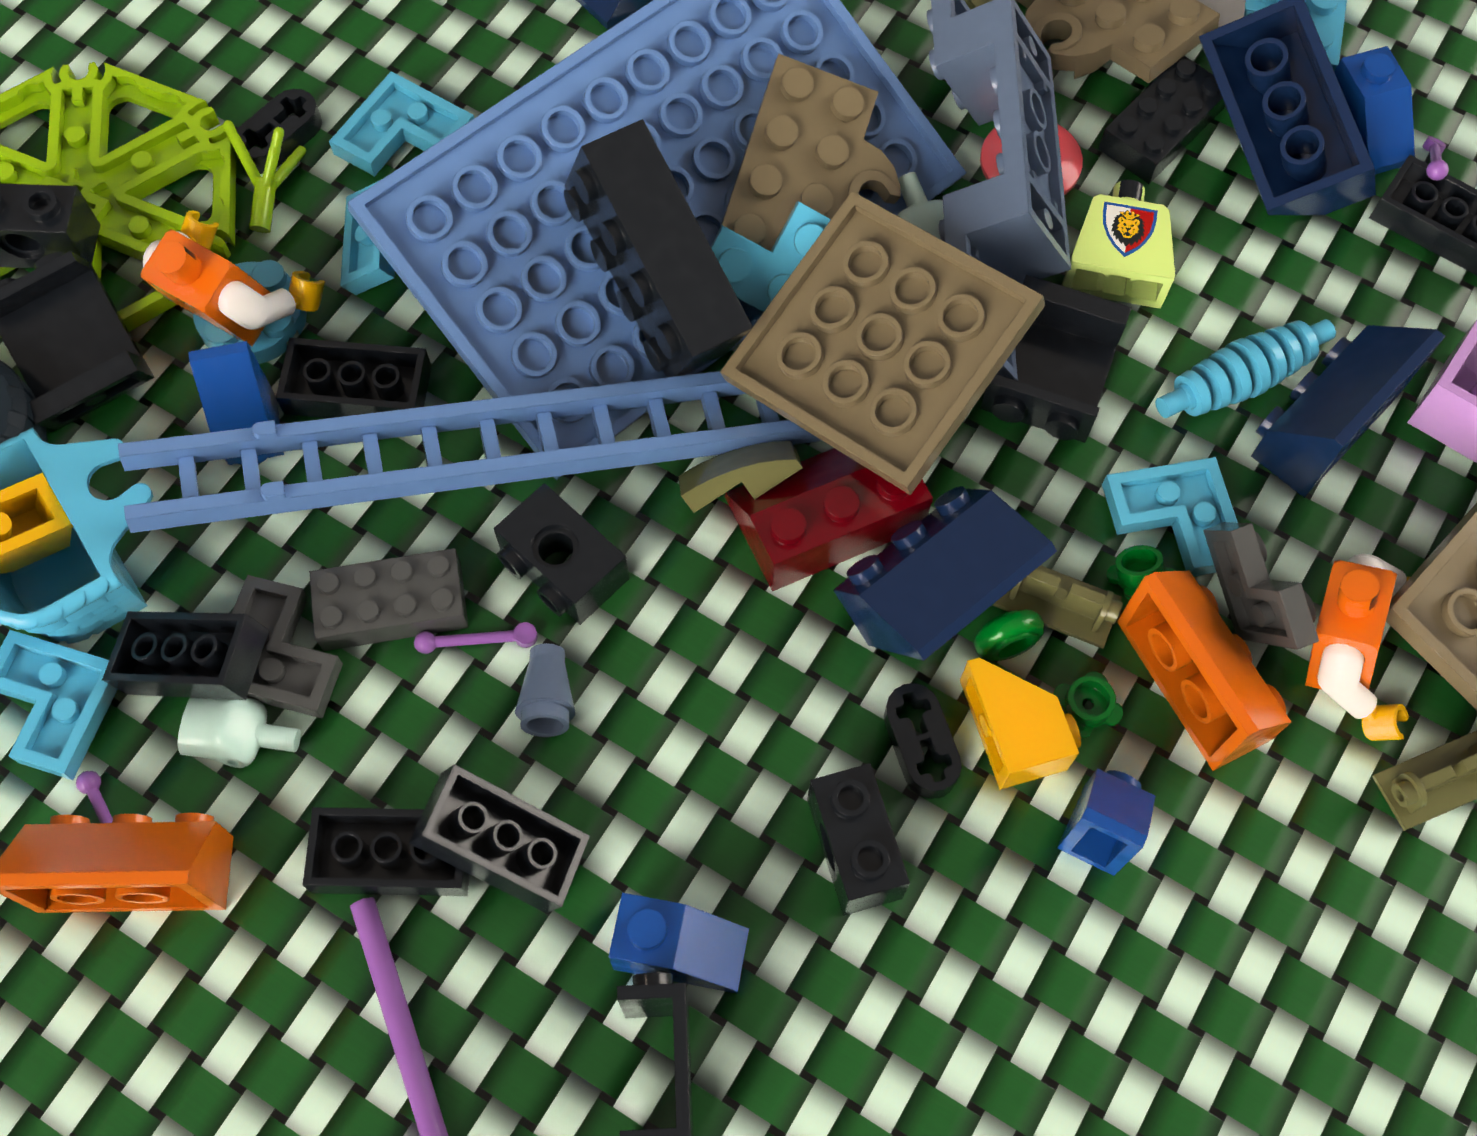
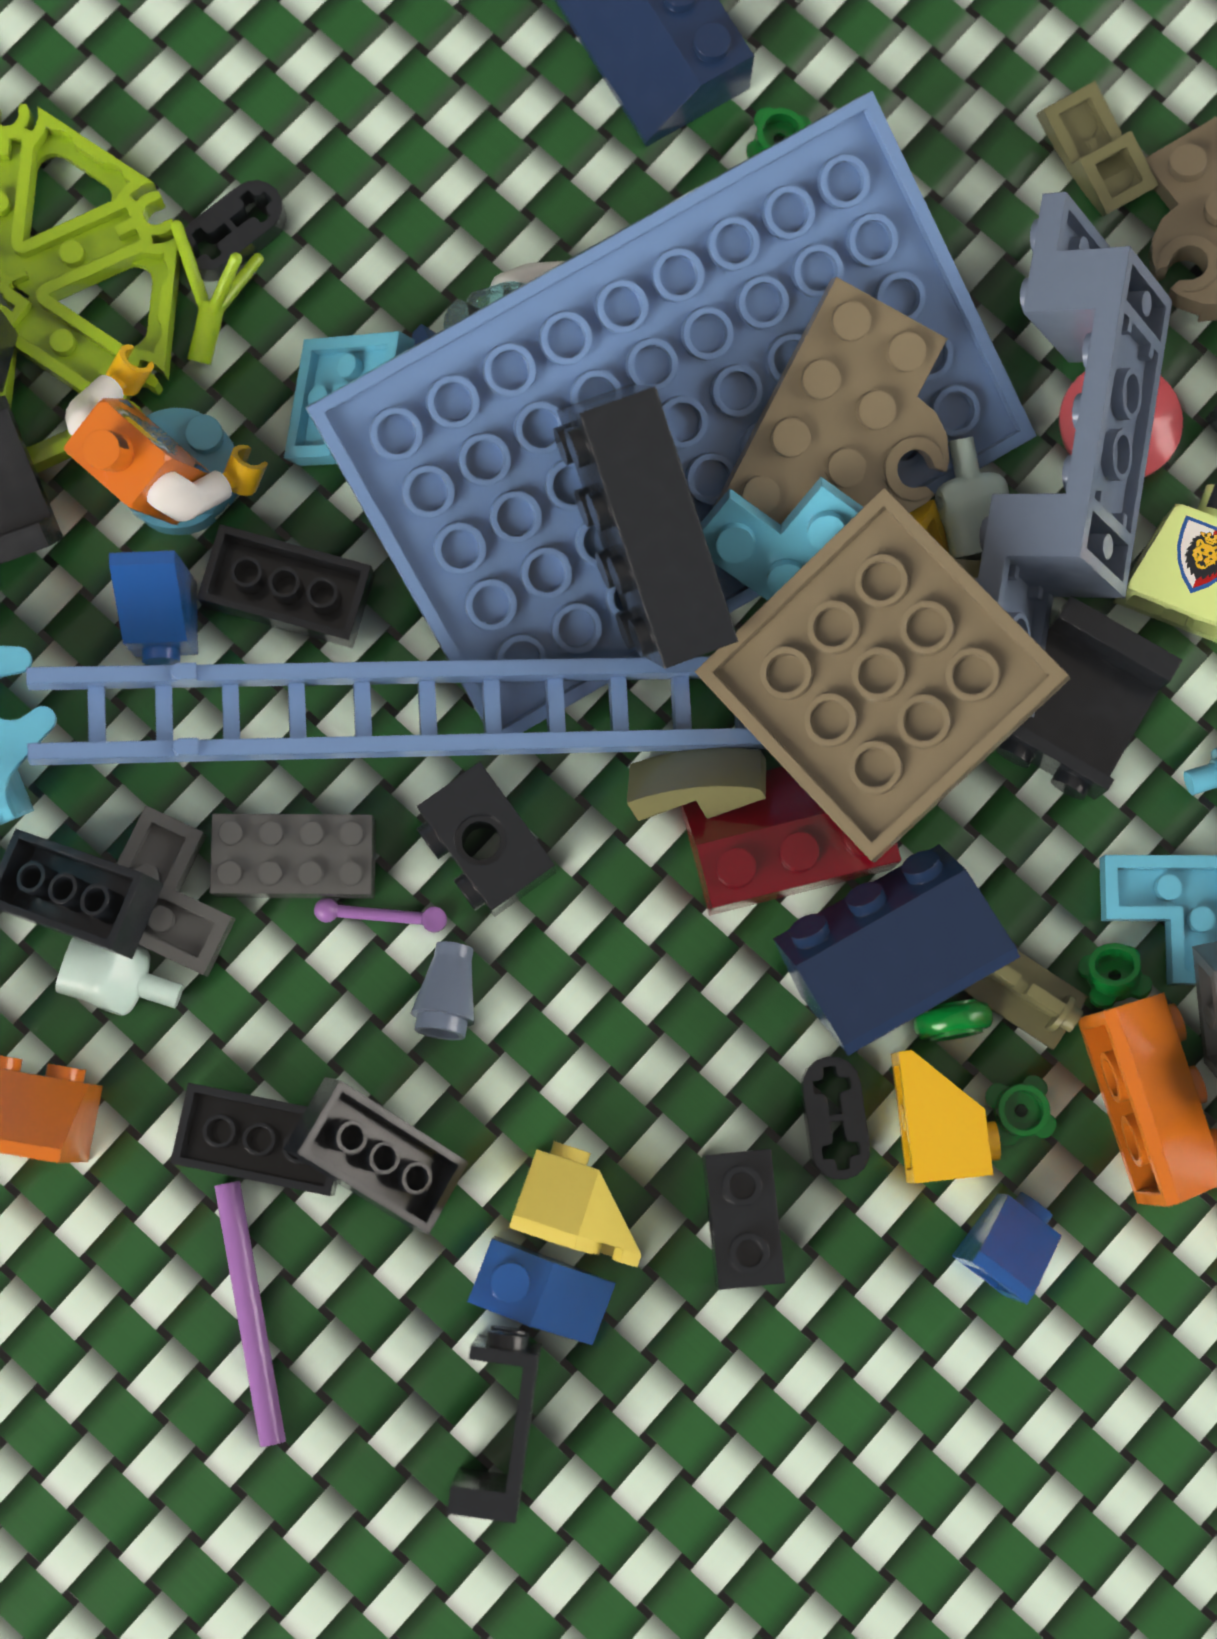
camera: 10 degrees right, 15 degrees up
medium azure plate [329,71,474,177] -> none
none -> light yellow slope [509,1141,641,1267]

